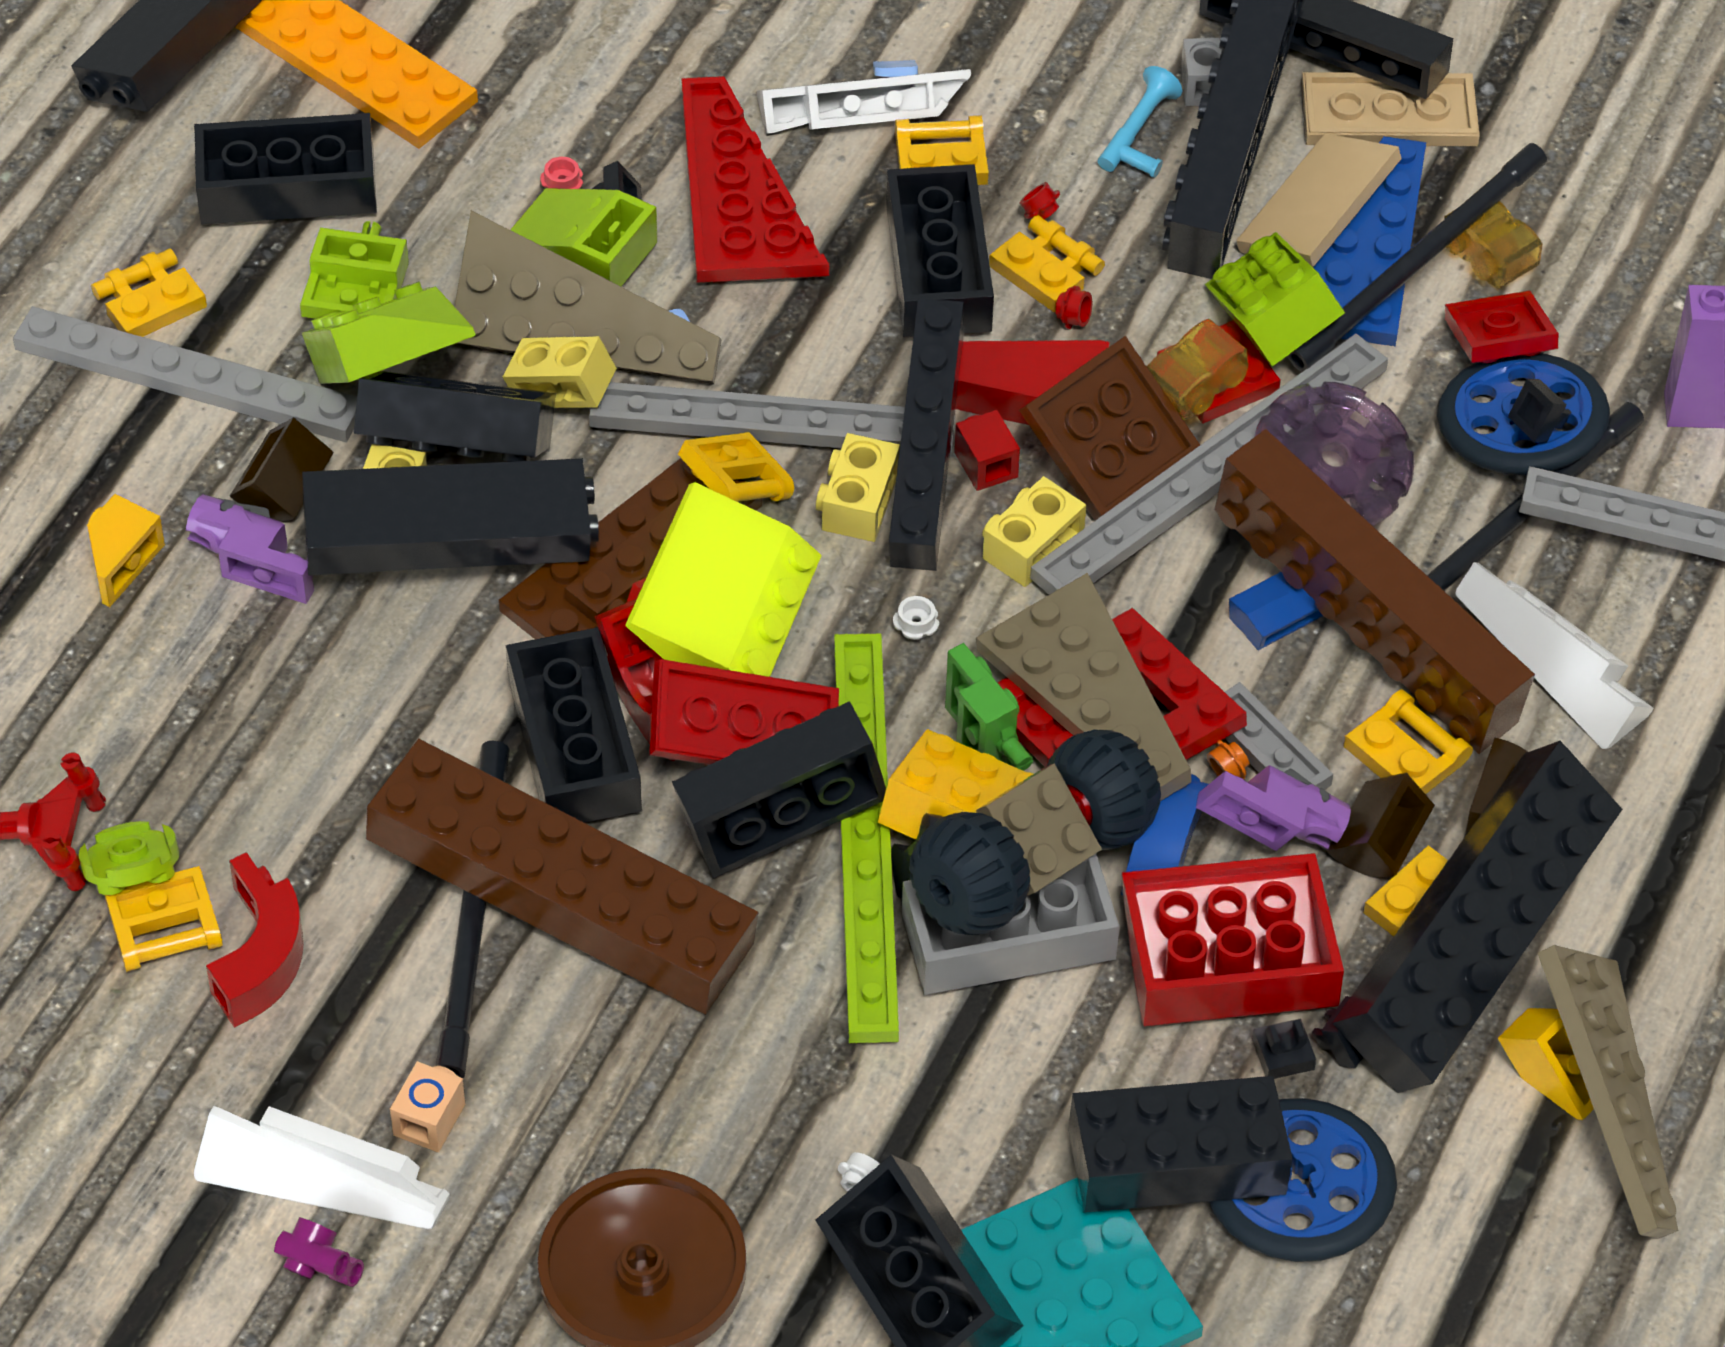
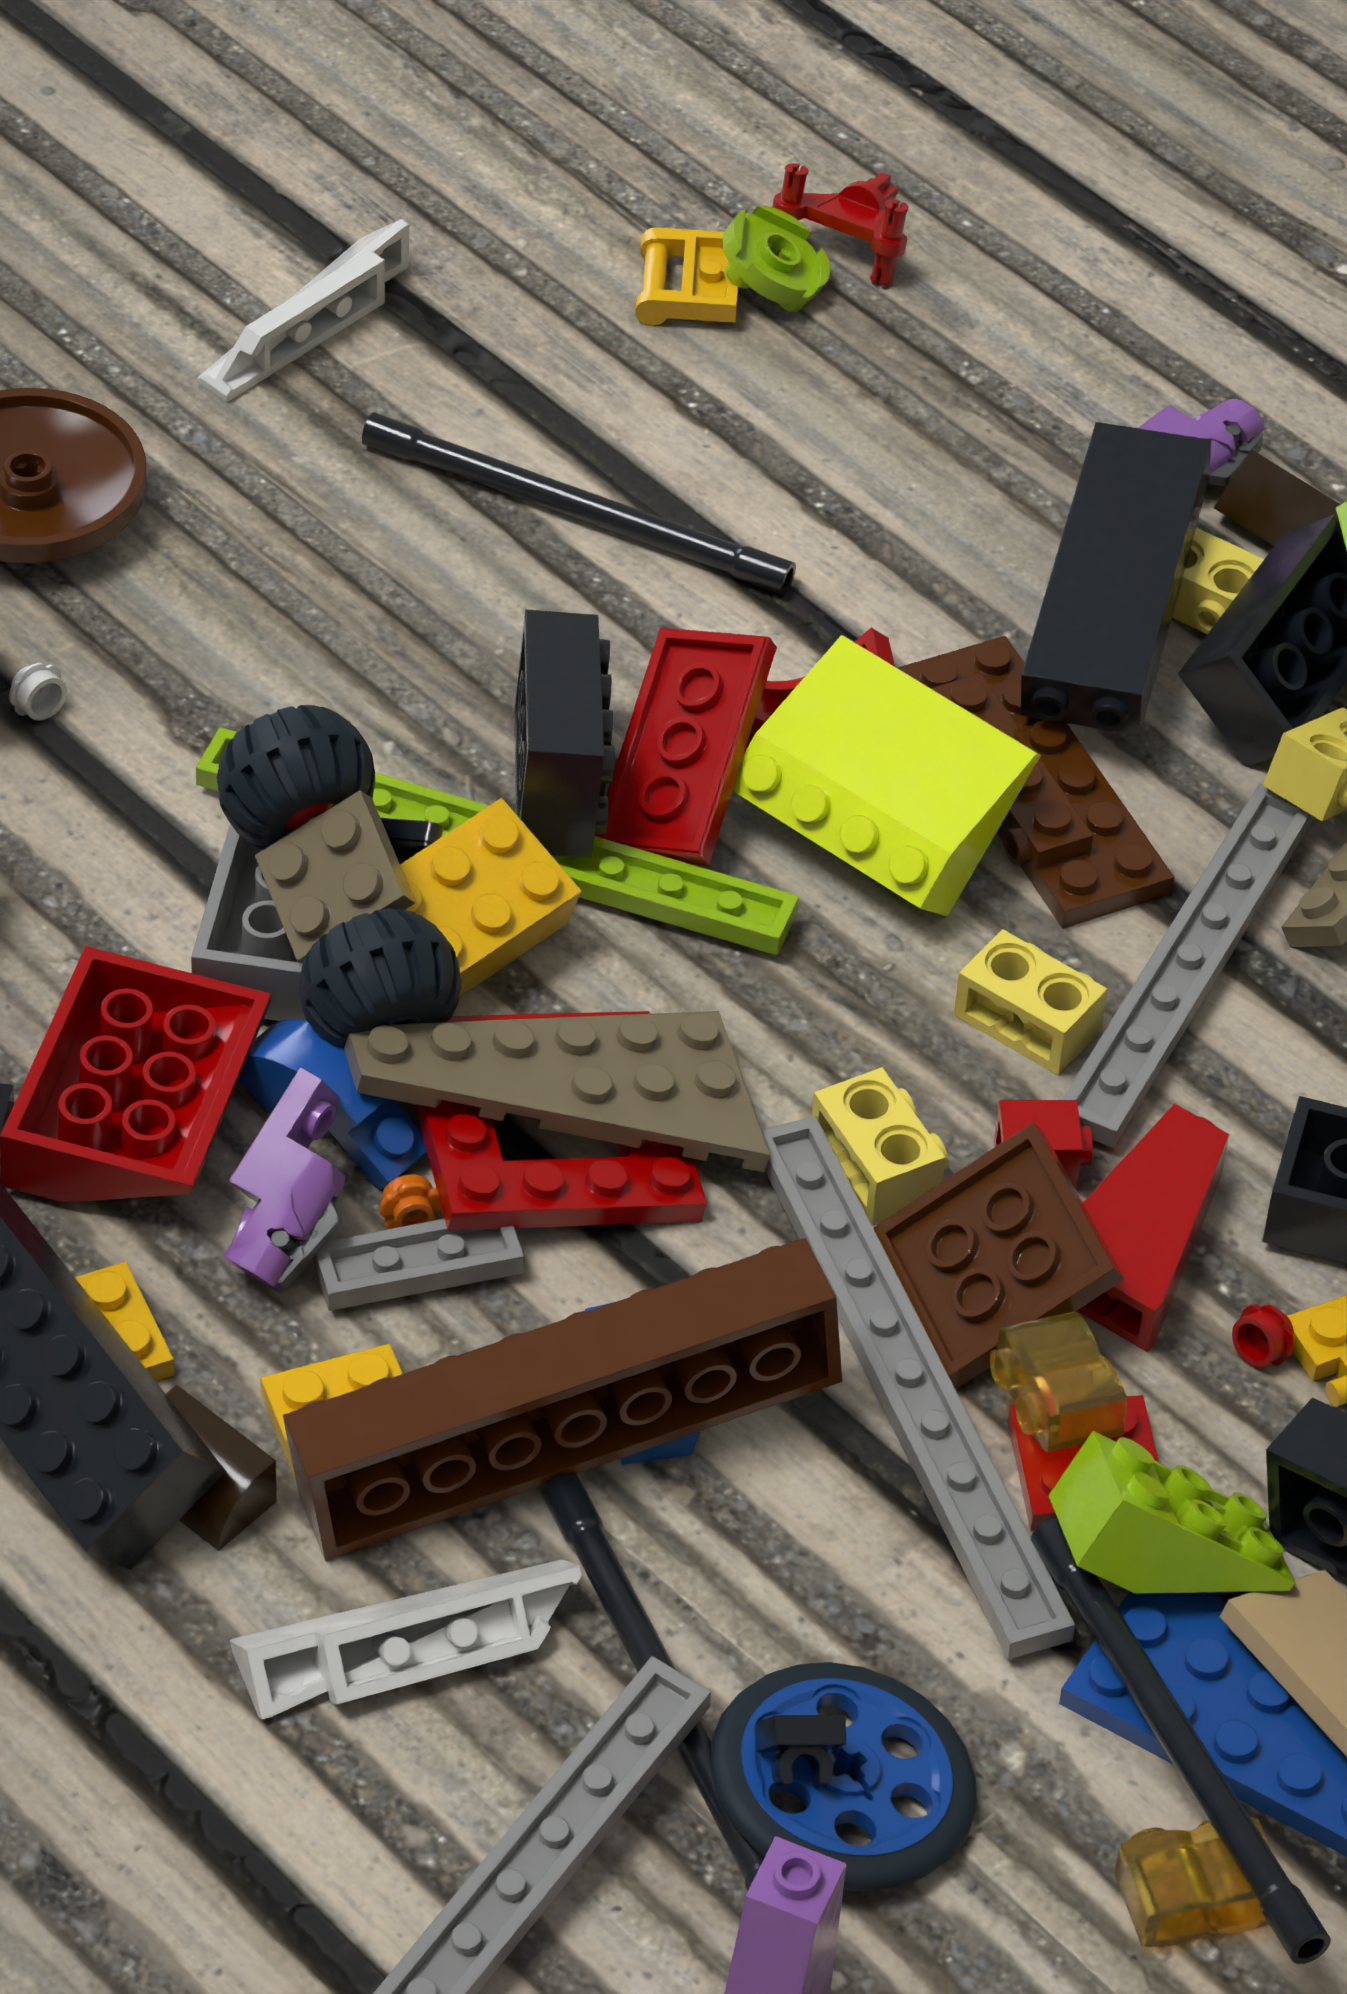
camera: 110 degrees right, 5 degrees down
yellow slope [87,494,165,607] -> none
red arch [206,852,304,1028] -> none
magenta plate [274,1217,364,1287] -> none
reddish brown brick [366,738,759,1015] -> none
light nougat brick [390,1061,465,1153] -> none
black brick [505,627,642,823] -> none
yellow plate [678,432,794,502] -> none
black brick [889,298,964,571] -> none
white plate [893,596,939,640] -> none
bright green plate [945,643,1033,771] -> none
clear purple plate [1254,381,1415,526] -> none
dark brown brick [1327,772,1435,877] -> none
red plate [1445,290,1559,363] -> none

